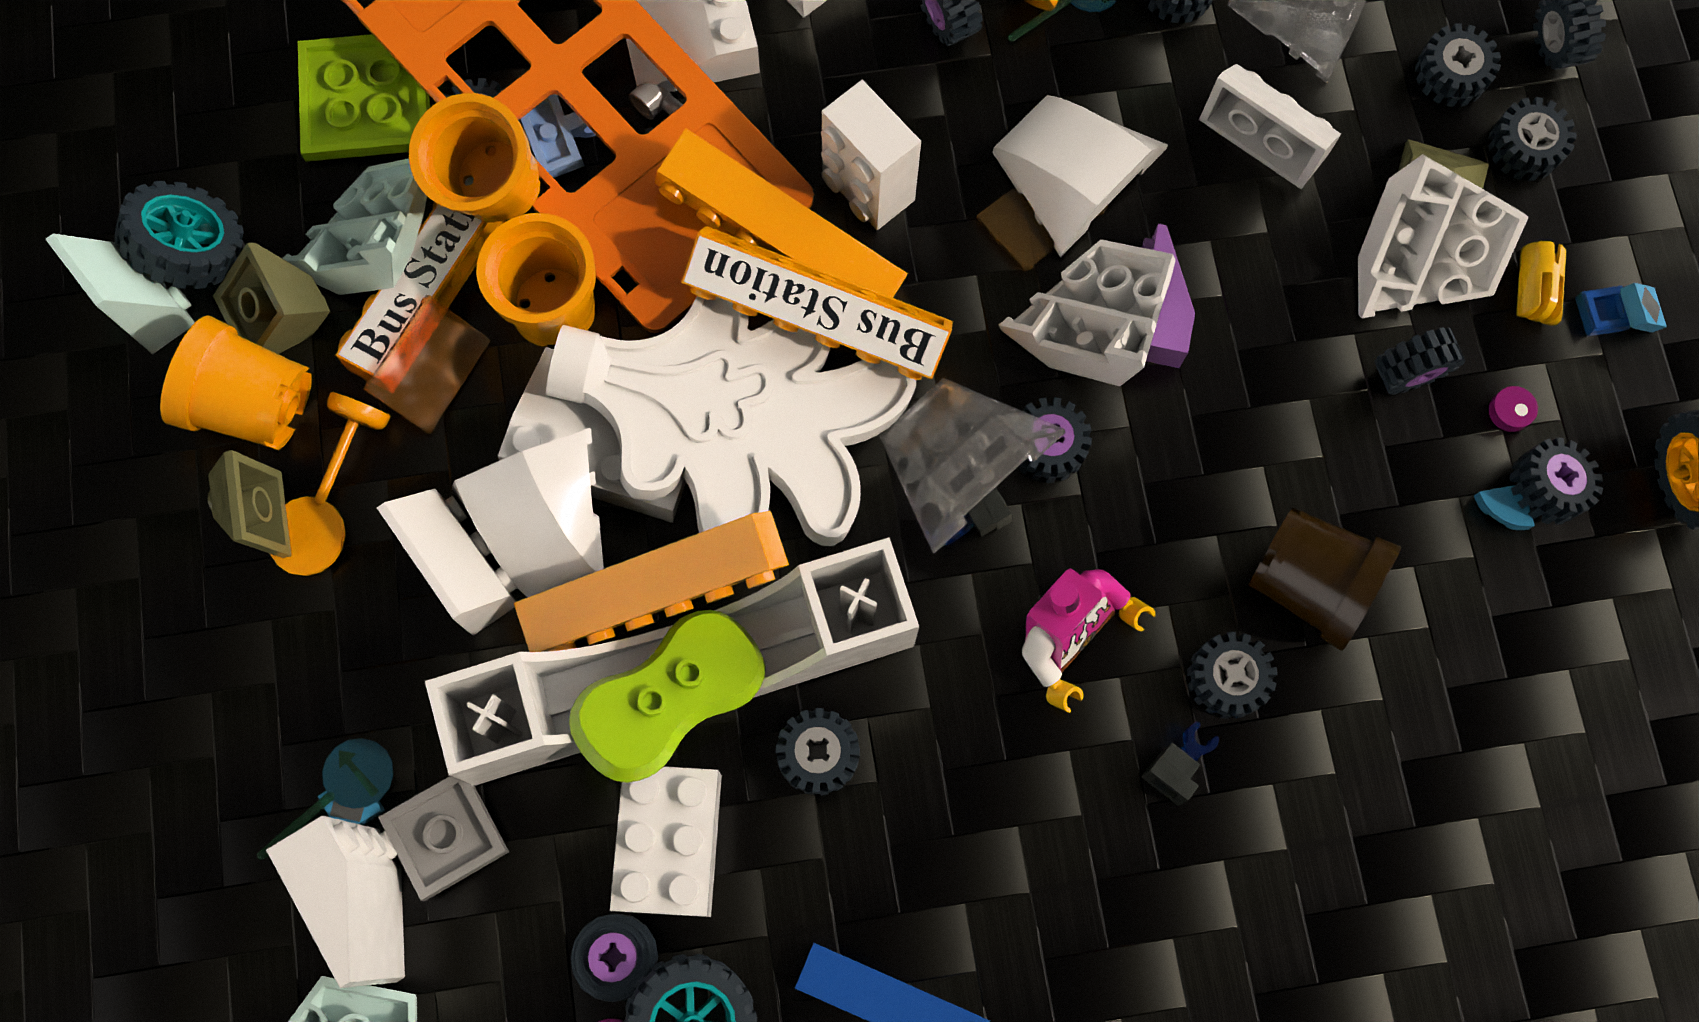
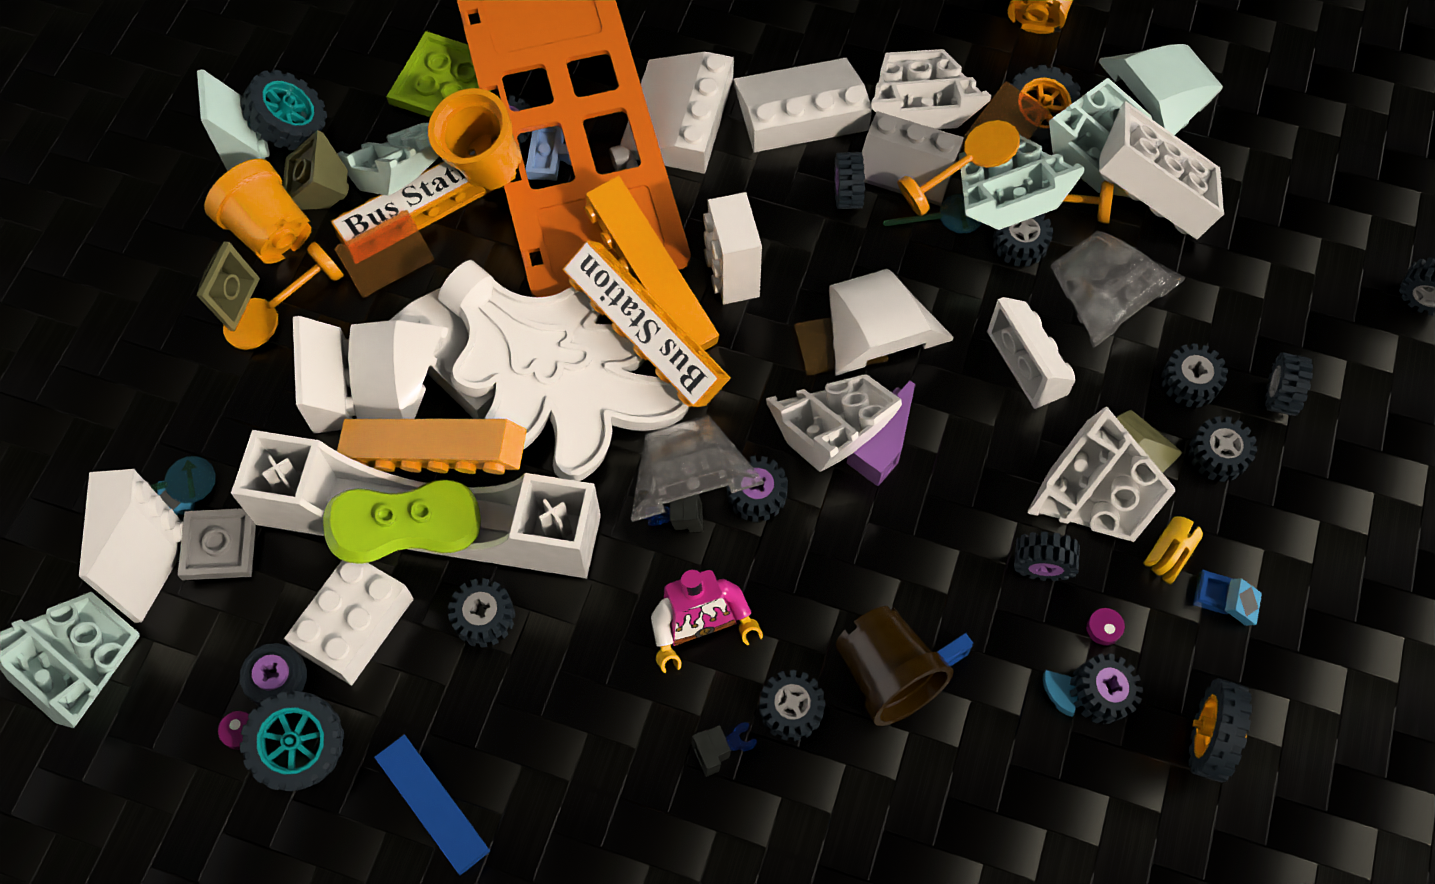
camera: 30 degrees right, 10 degrees down
light orange piece [476,213,596,347] -> none
none -> blue tile [937,633,973,666]

